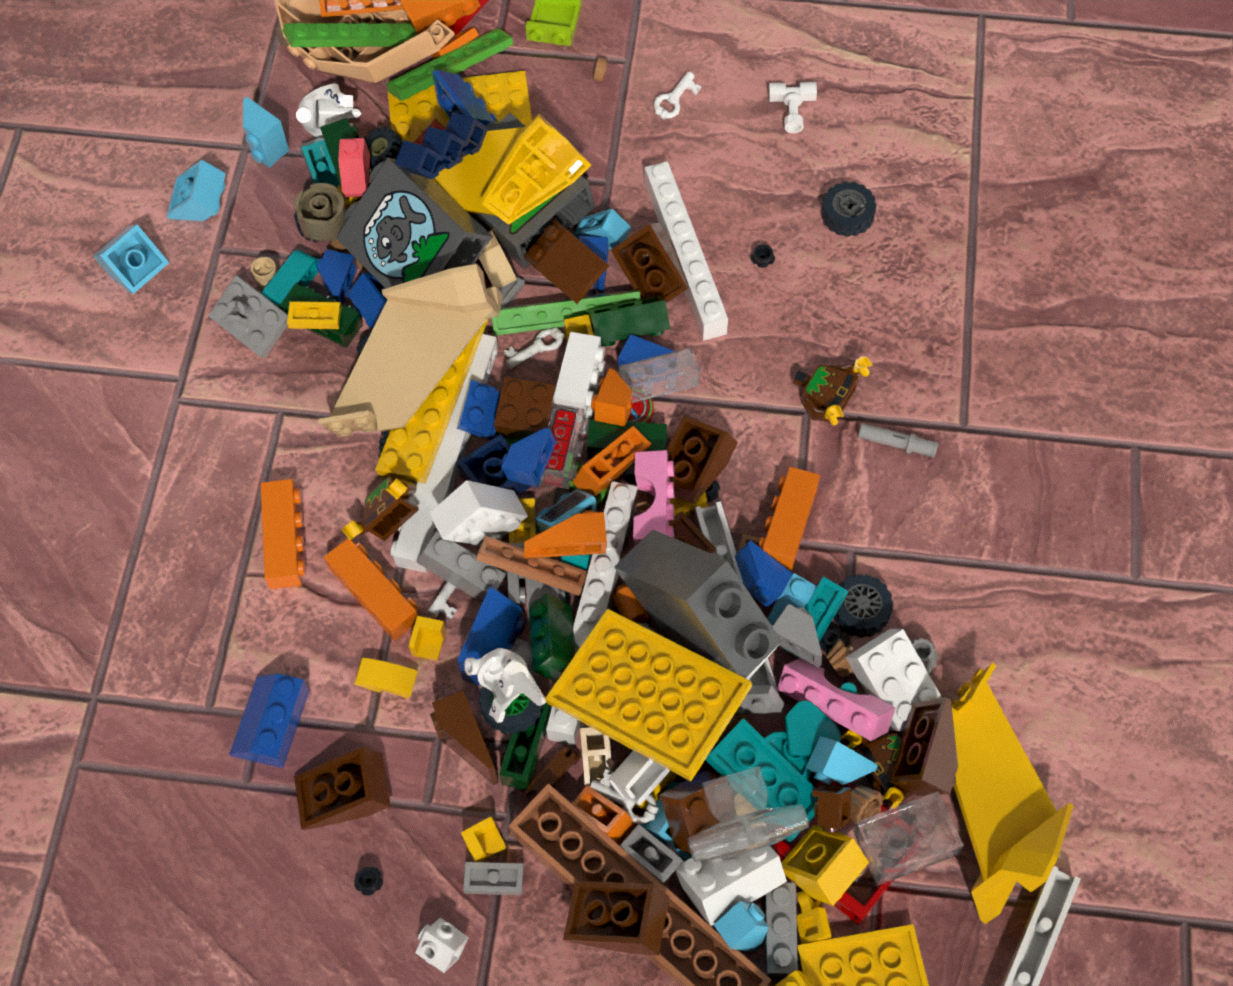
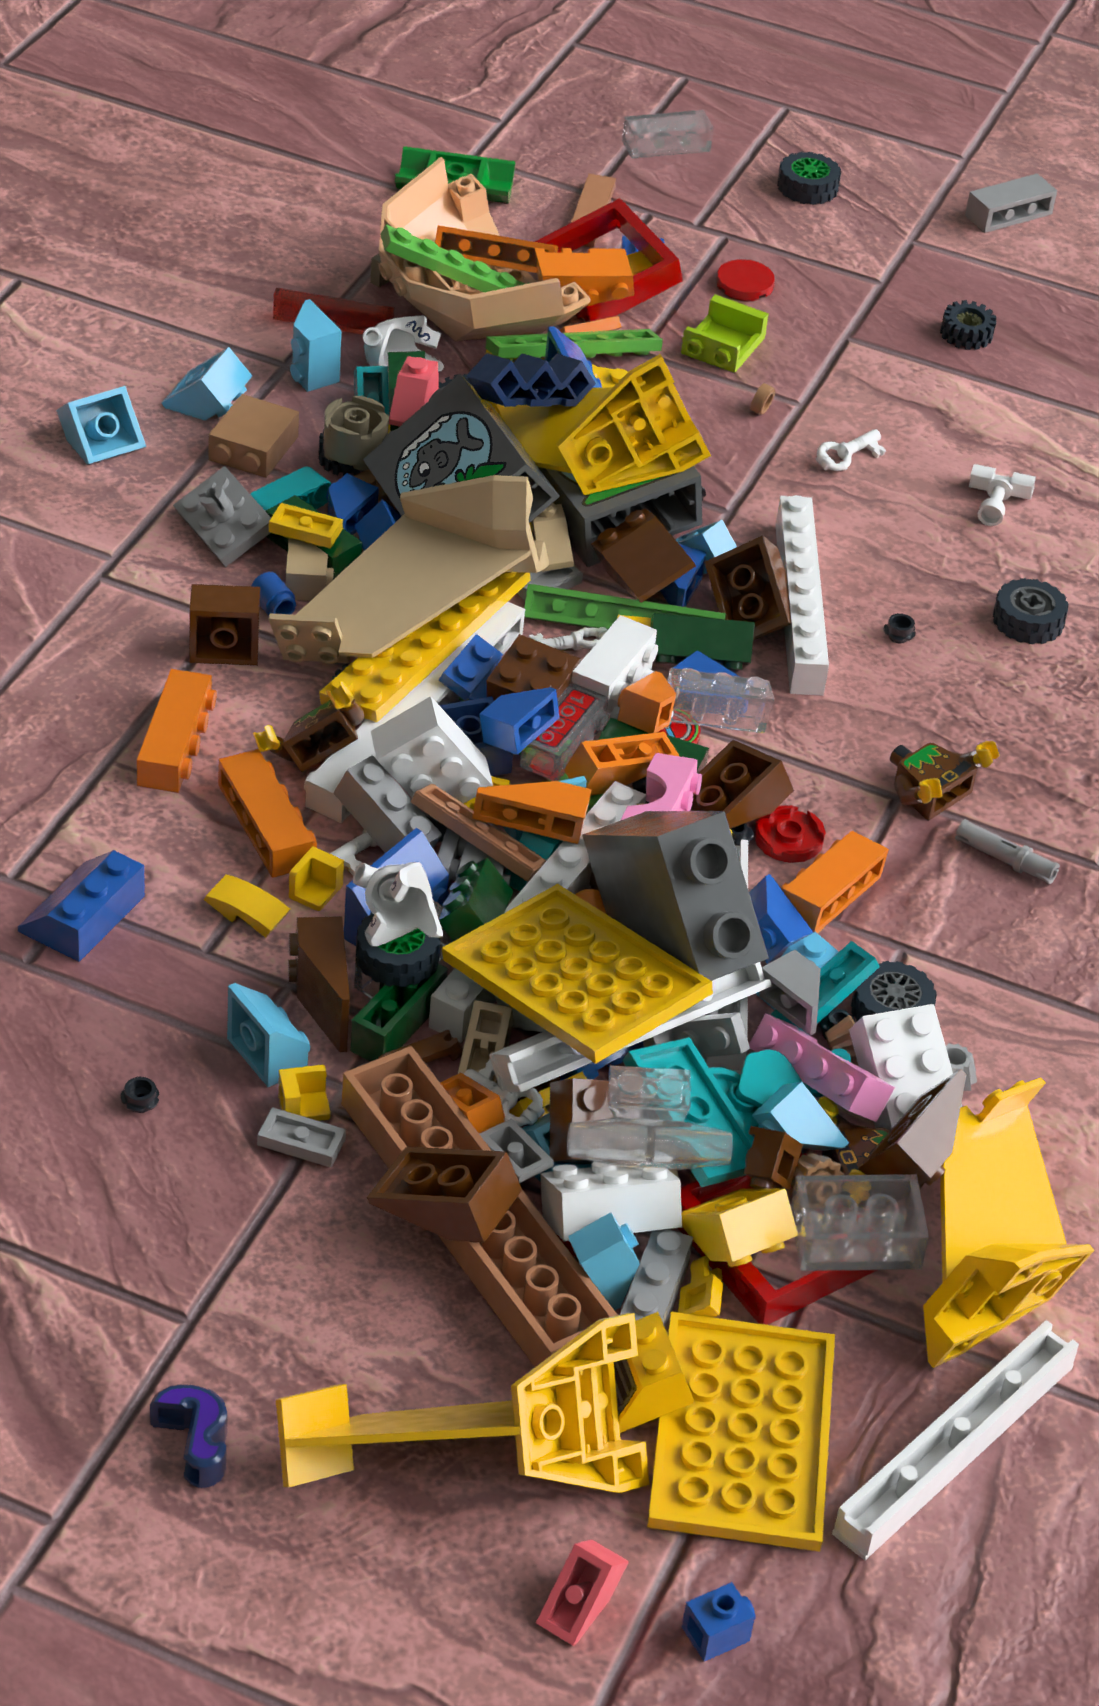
camera: 10 degrees right, 20 degrees down
tan wheel [251,257,277,290] -> none
reddish brown slope [294,746,391,830] -> none
white brick [415,918,469,973] -> none
none -> reddish brown brick [189,584,260,666]
none -> medium nougat brick [208,394,299,478]
none -> medium azure slope [227,983,310,1087]
none -> blue brick [251,572,296,616]
none -> clear red plate [273,288,395,334]
none -> tan slope [286,538,334,601]
none -> red tile [754,805,826,863]

